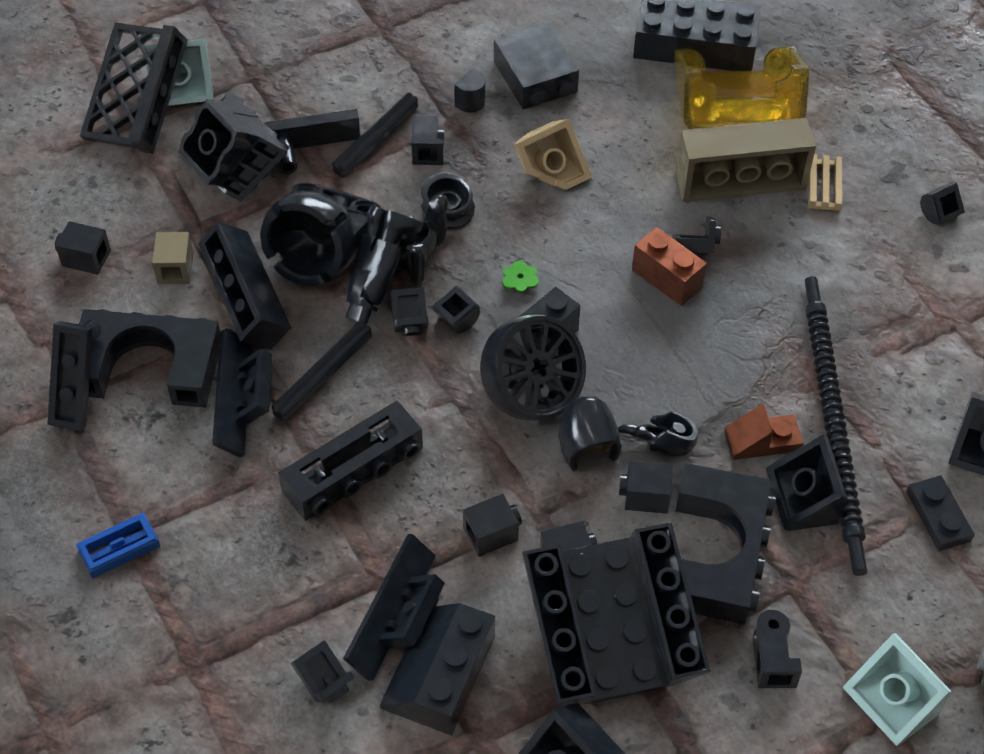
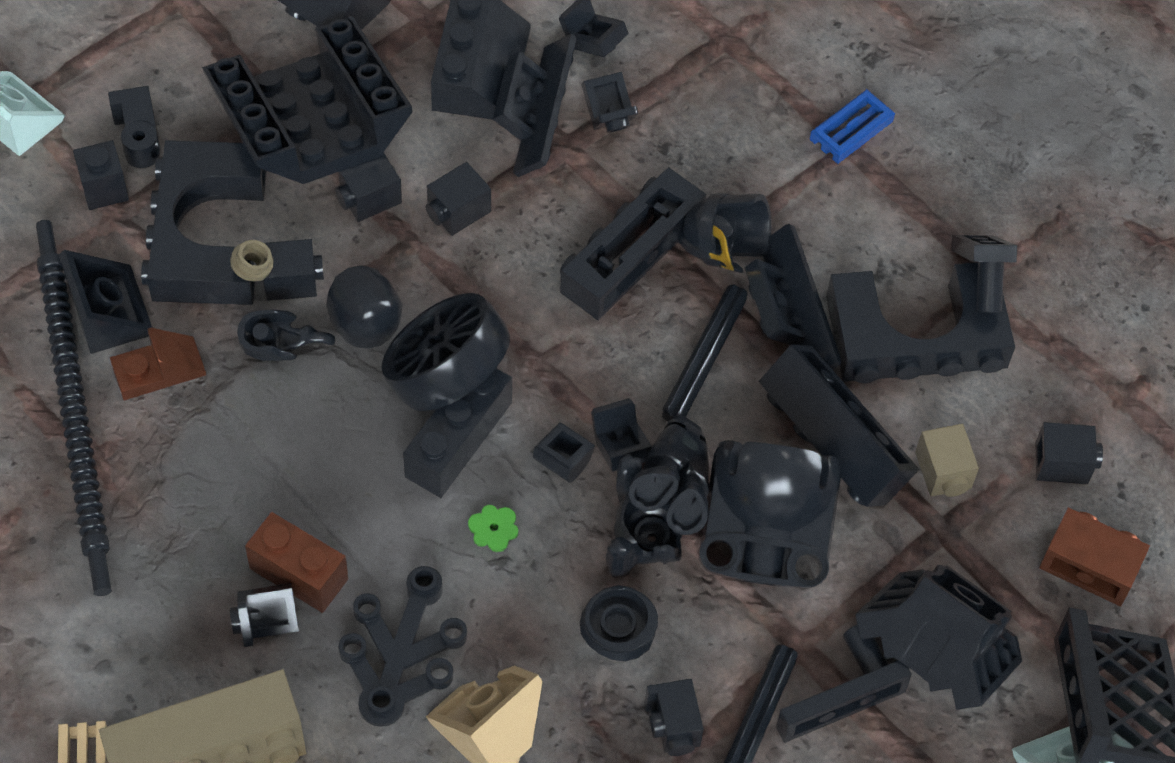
camera: 165 degrees right, 5 degrees up
none -> black brick [73,140,129,210]
none -> dark tan plate [230,240,273,282]
none -> black plant [338,566,467,727]
none -> black bracket [581,72,639,133]
none -> black helmet [677,193,771,273]
none -> copper brick [1039,507,1150,607]

